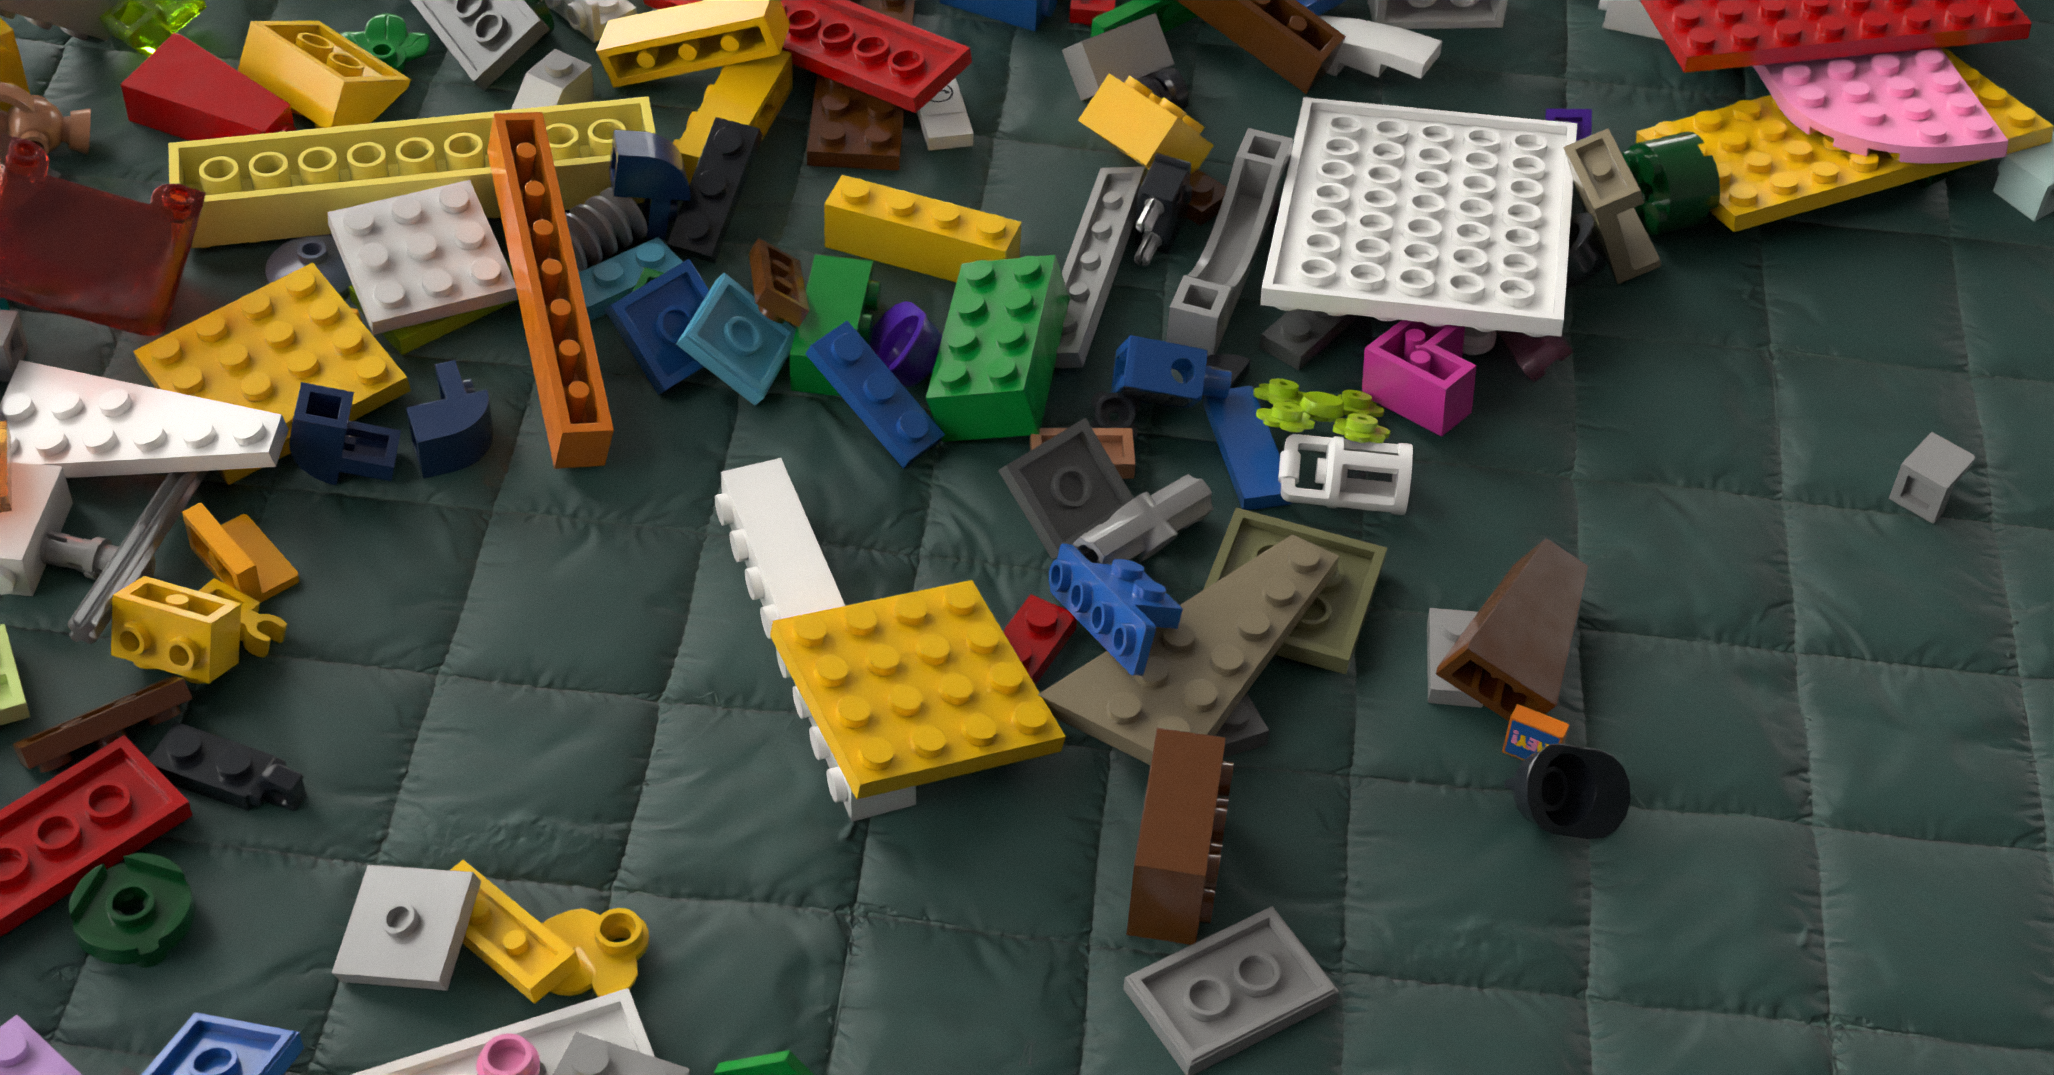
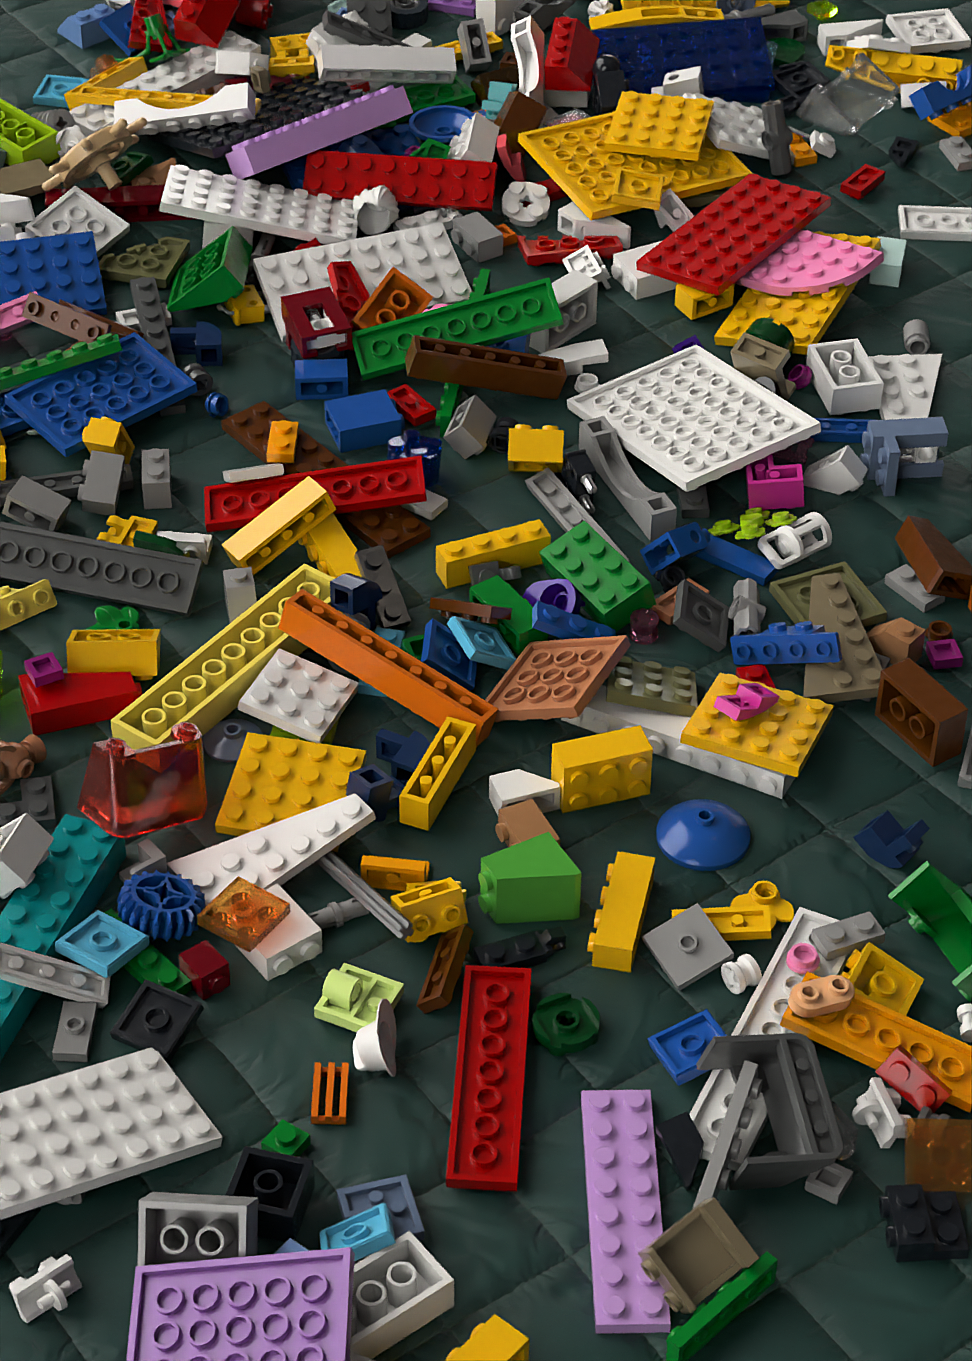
camera: 40 degrees left, 5 degrees down
none -> magenta plate [24,652,64,687]
none -> clear blue brick [387,430,442,487]
none -> yellow brick [399,716,476,831]
none -> dark grey plate [468,561,522,586]
none -> bright green slope [478,831,582,924]
none -> nougat plate [485,635,631,722]
none -> white slope [489,769,561,815]
none -> medium nougat brick [495,799,560,847]
none -> yellow brick [551,725,653,813]
none -> white plate [574,373,600,394]
none -> yellow brick [587,851,656,973]
none -> olive plate [606,656,698,717]
none -> clear pink wheel [629,608,659,645]
none -> blue dish [656,799,751,871]
none -> yellow brick [674,283,734,320]
none -> dark pink slope [713,683,780,721]
none -> white wheel [721,954,762,994]
none -> magenta plate [787,364,812,389]
none -> blue tile [801,418,871,443]
none -> white slope [803,445,868,495]
none -> white brick [806,338,883,415]
none -> dark blue brick [853,810,930,868]
none -> sand blue brick [859,417,949,496]
none -> medium nougat slope [866,617,926,665]
none -> white wing [868,354,942,420]
none -> light grey brick [903,319,930,355]
none -> reddish brown plate [925,620,953,641]
none -> magenta plate [925,639,963,670]

